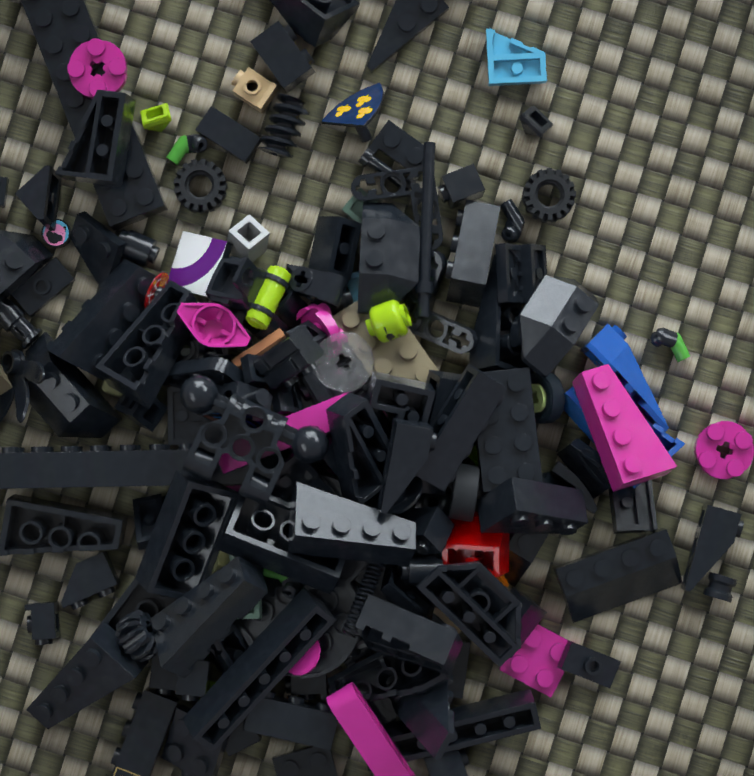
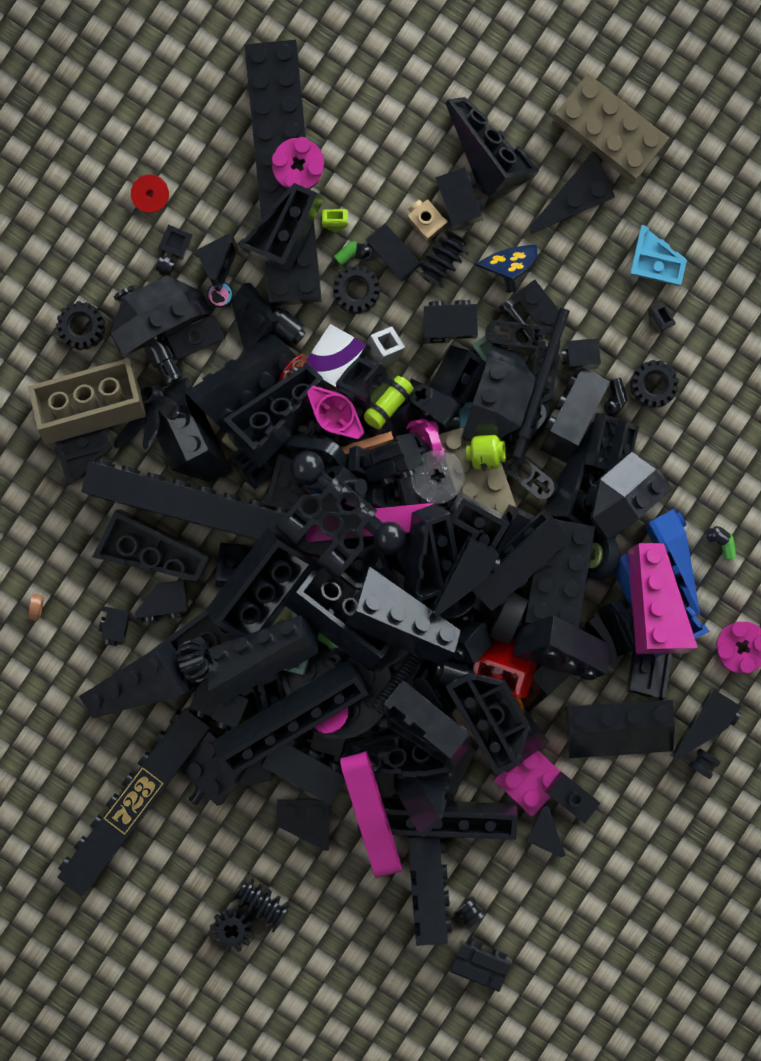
camera: 10 degrees right, 0 degrees up
none -> black brick [423,300,478,344]
none -> black slope [526,804,566,857]

